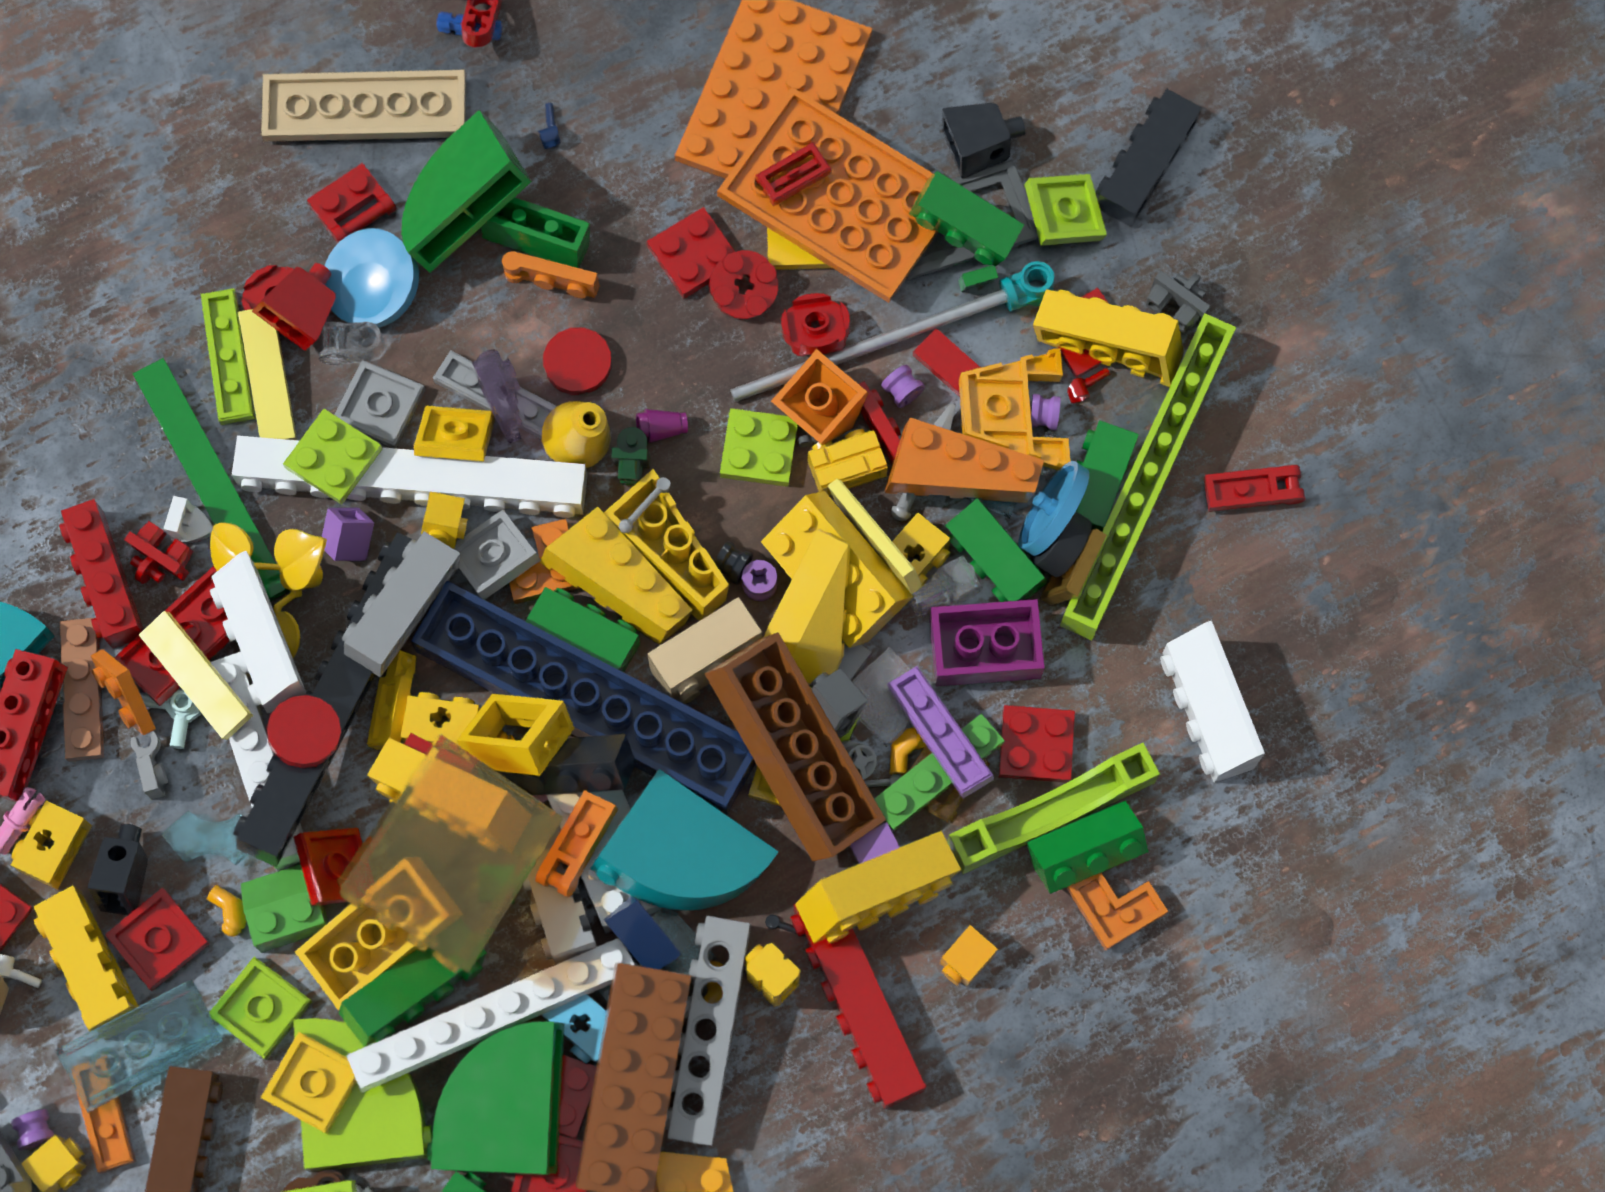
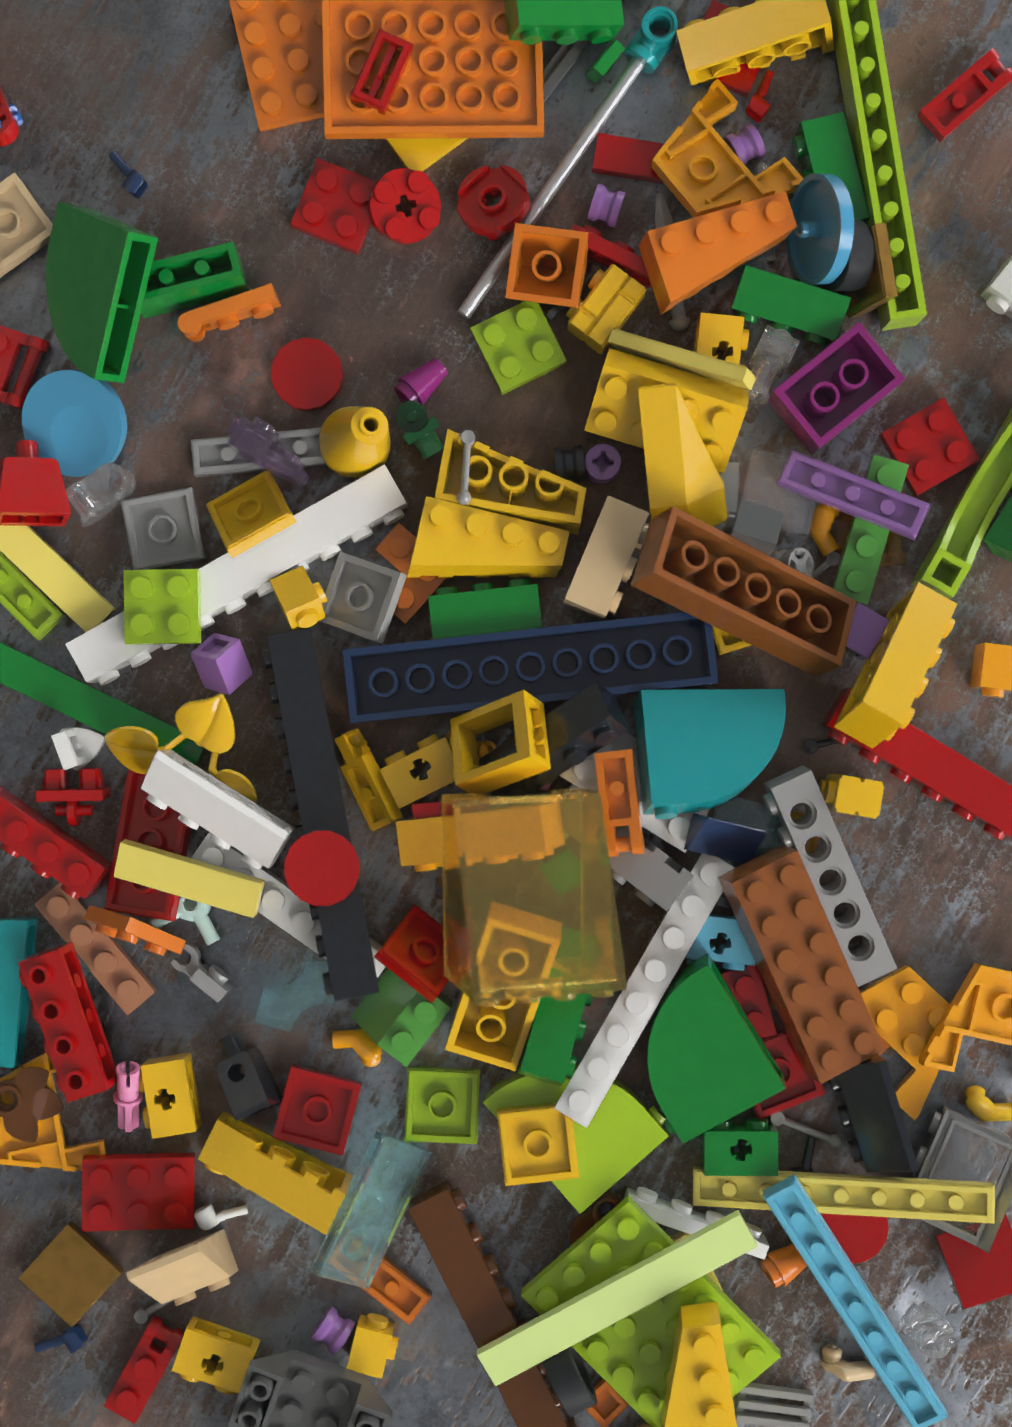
camera: 30 degrees left, 15 degrees up
light grey brick [342,531,460,677] -> none

